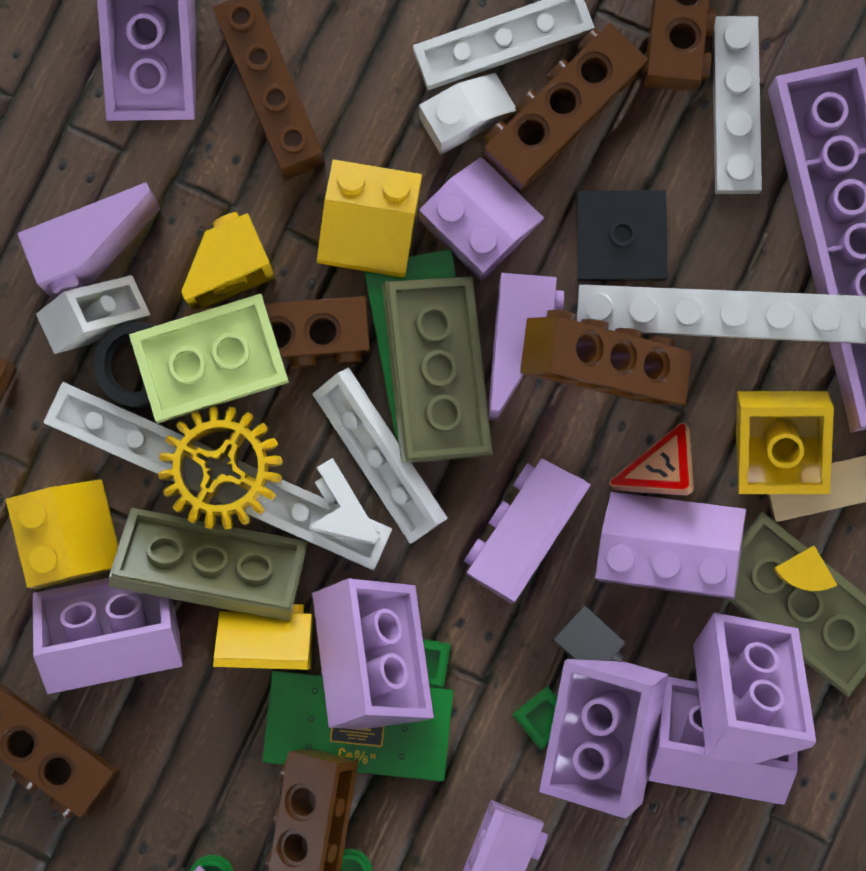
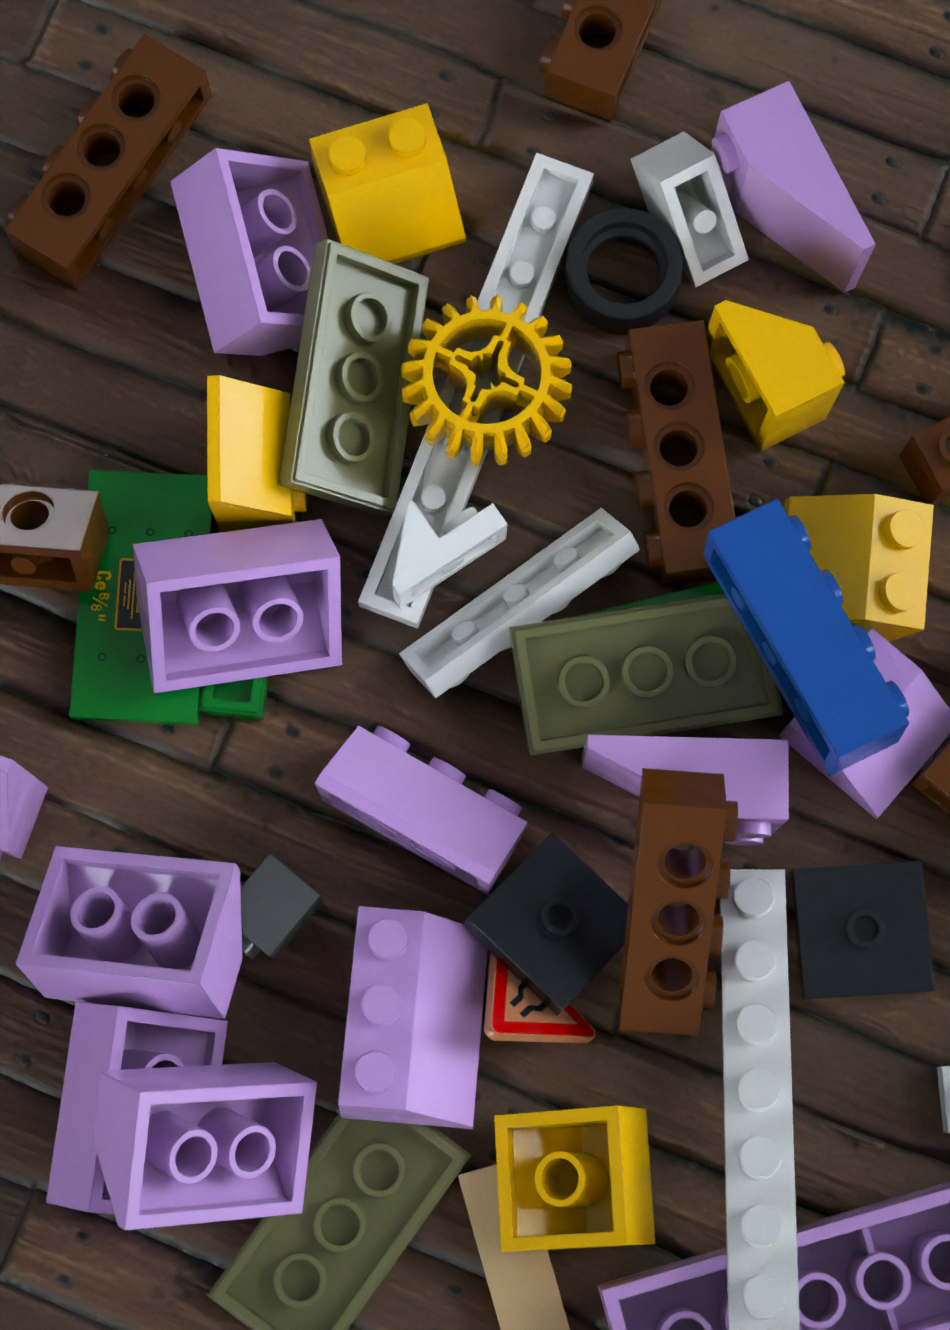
camera: 90 degrees right, 5 degrees down
yellowish green plate [129,293,289,423] -> none
green tile [512,686,557,750] -> none
yellow tile [773,546,837,591] -> none
none -> black plate [463,832,628,1016]
none -> blue brick [703,499,910,776]

